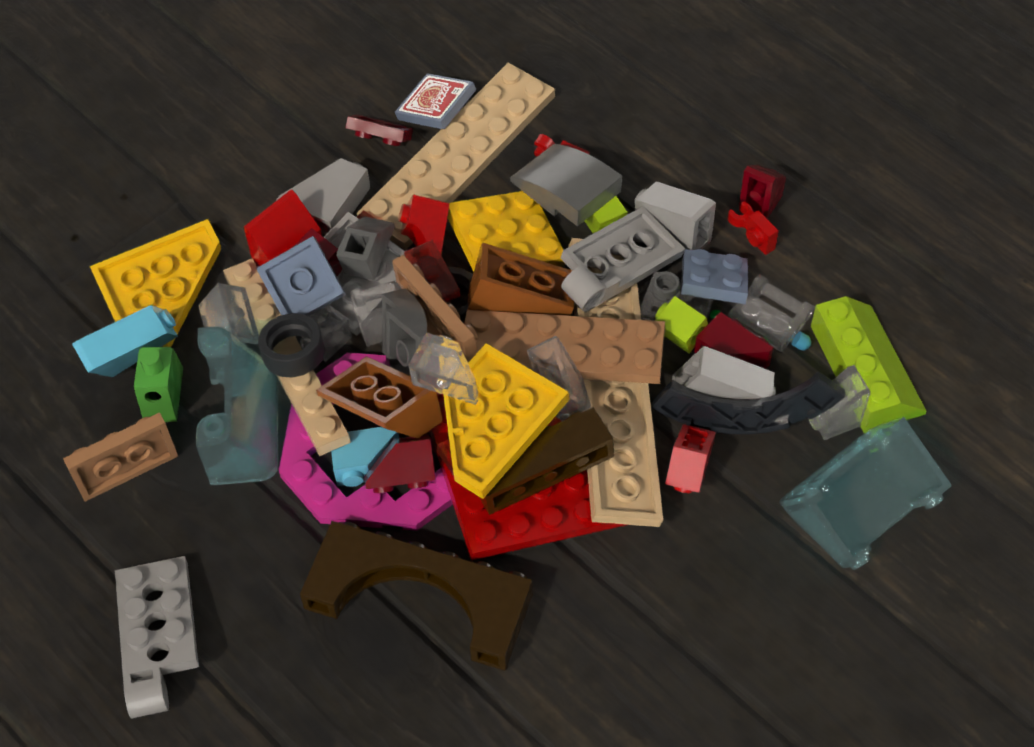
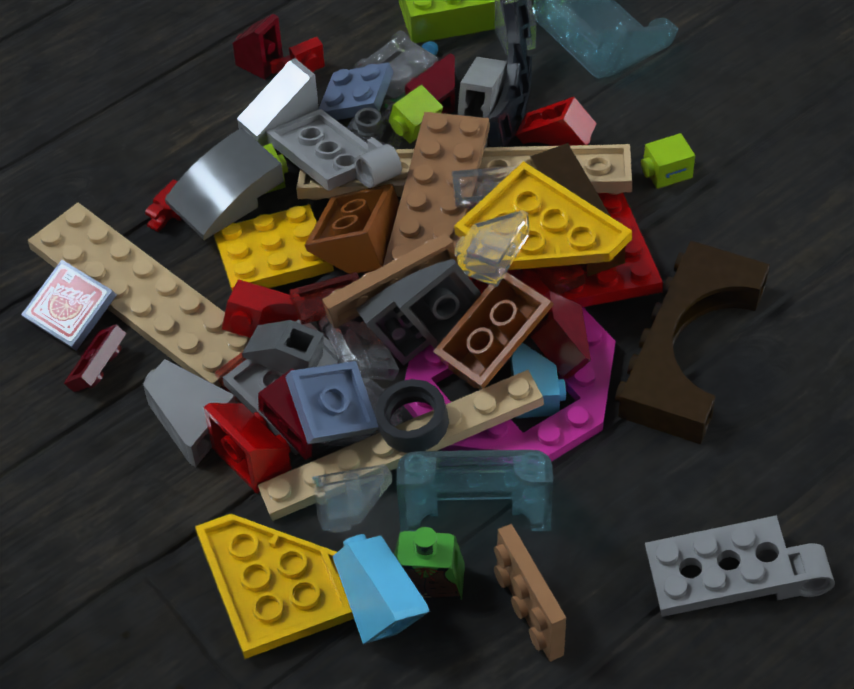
camera: 85 degrees left, 5 degrees down
none -> lime brick [641,133,695,189]

